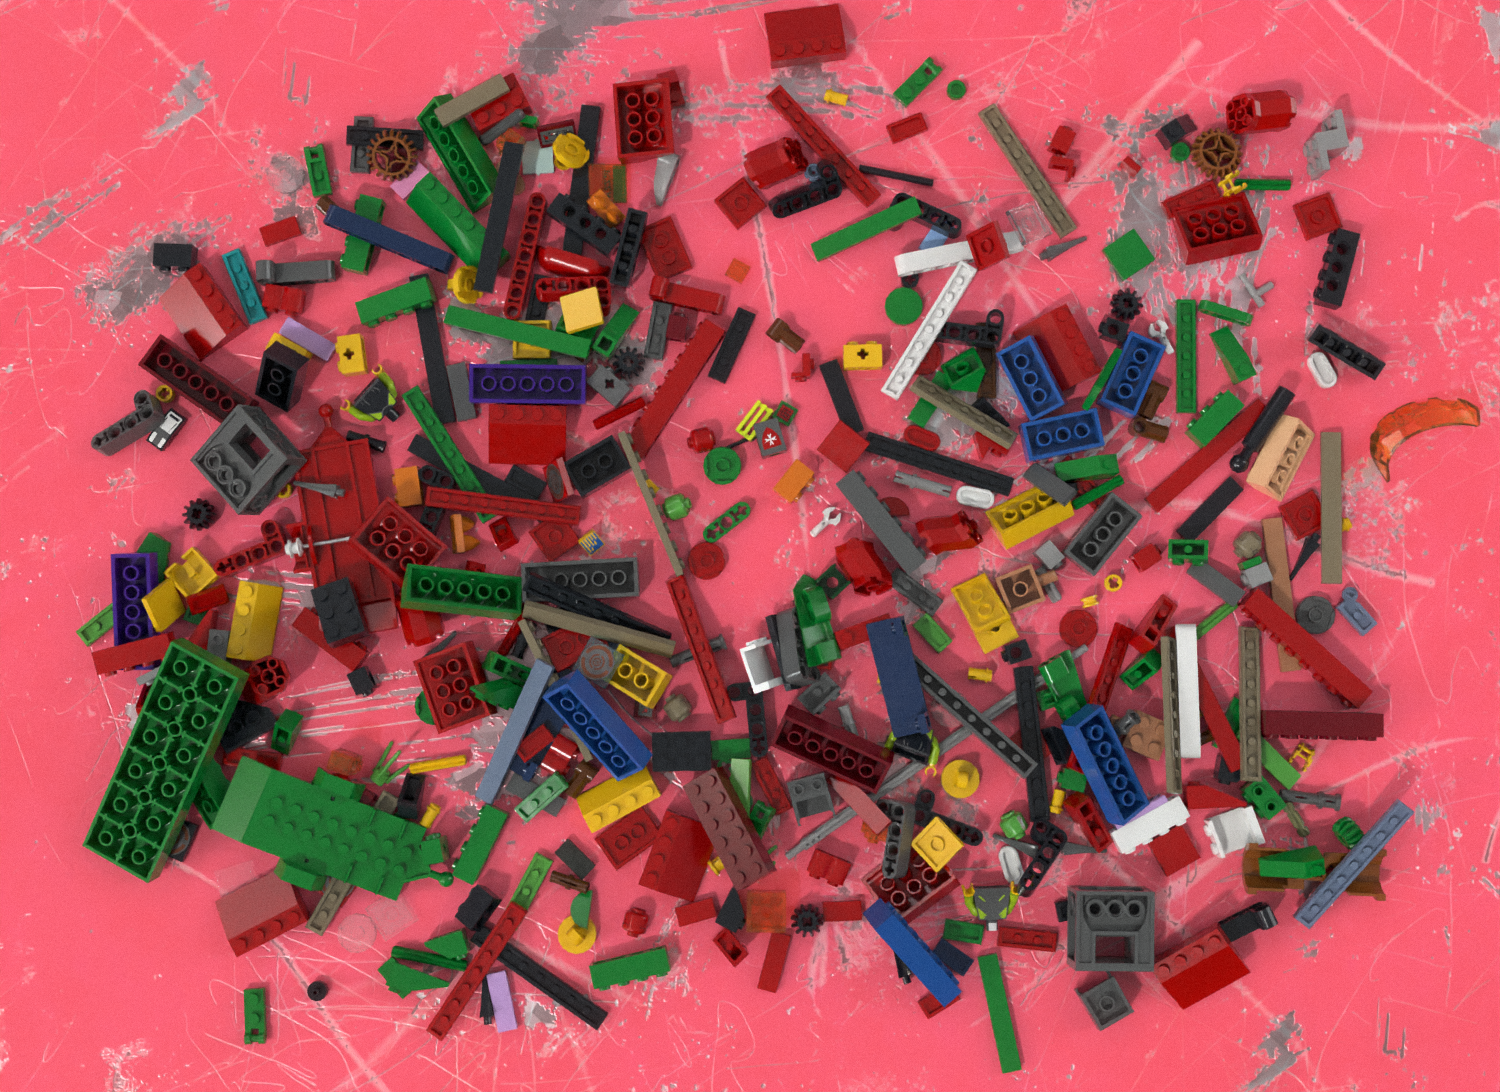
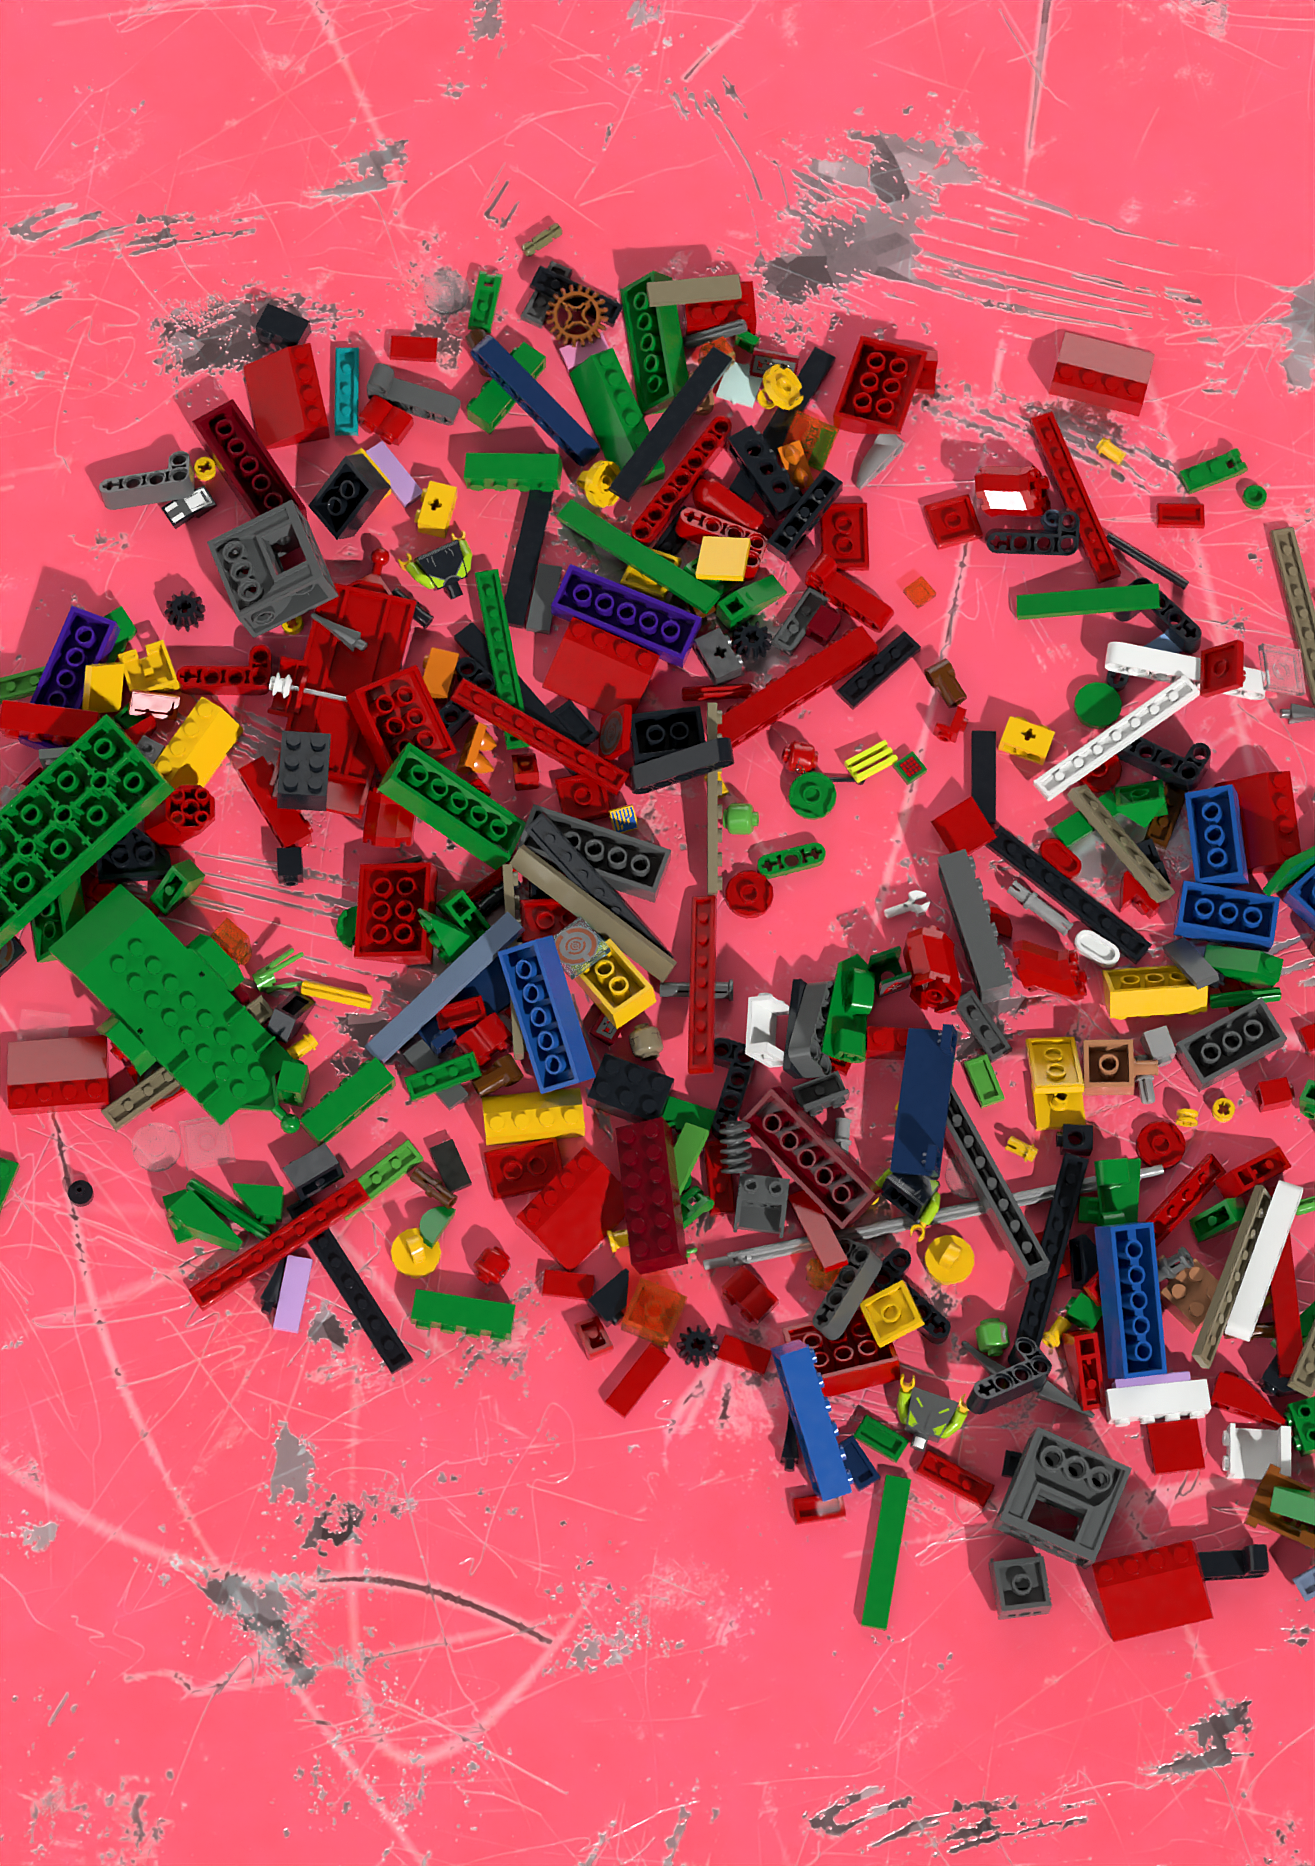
camera: 15 degrees right, 15 degrees down
piece [754,418,787,459] -> none
orange brick [773,459,815,504] -> none
white tile [998,846,1024,884] -> none
none -> olive axle [521,223,562,257]
none -> black beam [629,737,734,794]
none -> dark grey piece [719,1121,752,1173]

